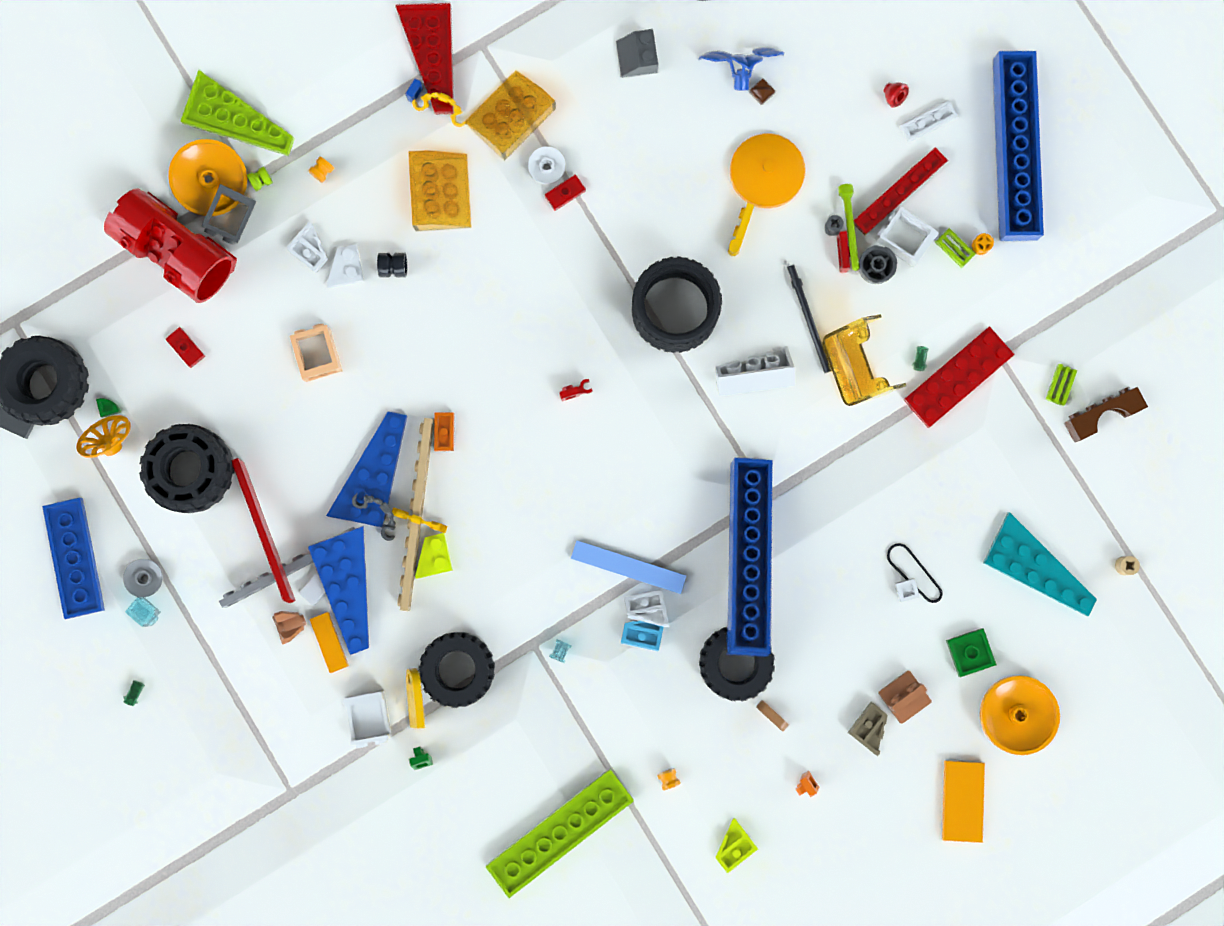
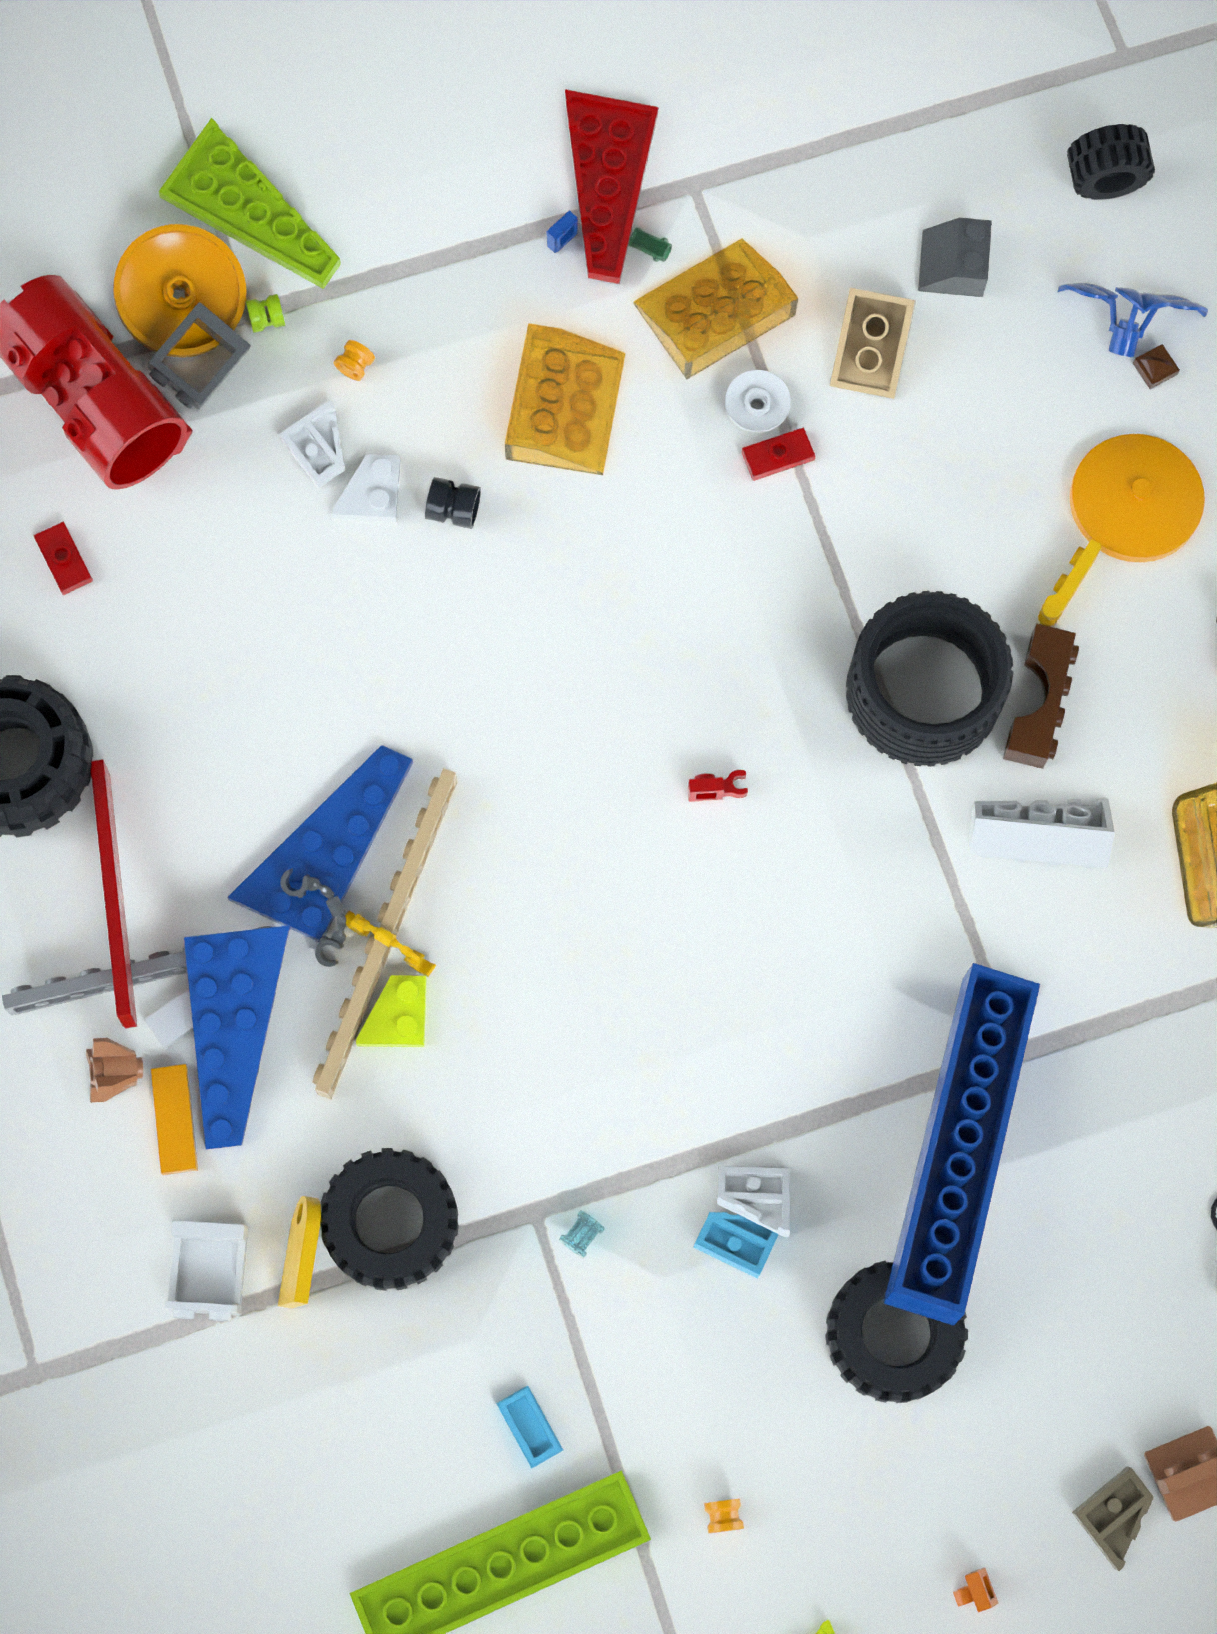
camera: 15 degrees right, 10 degrees down
light nougat window [290,324,342,382] -> none
light orange wheel [308,156,334,183] -> none
green tile [409,746,433,770] -> none
yellow piece [412,92,467,127] -> none
orange plate [434,412,454,451] -> none
light blue tile [571,540,686,594] -> none
medium nougat beam [756,700,789,732] -> none
black bar [787,265,831,374] -> none
none -> light orange wheel [333,340,375,381]
none -> medium azure tile [496,1385,564,1469]
none -> clear green pin [629,227,672,262]
none -> tan slope [830,288,916,399]
none -> reddish brown arch [1003,623,1079,769]

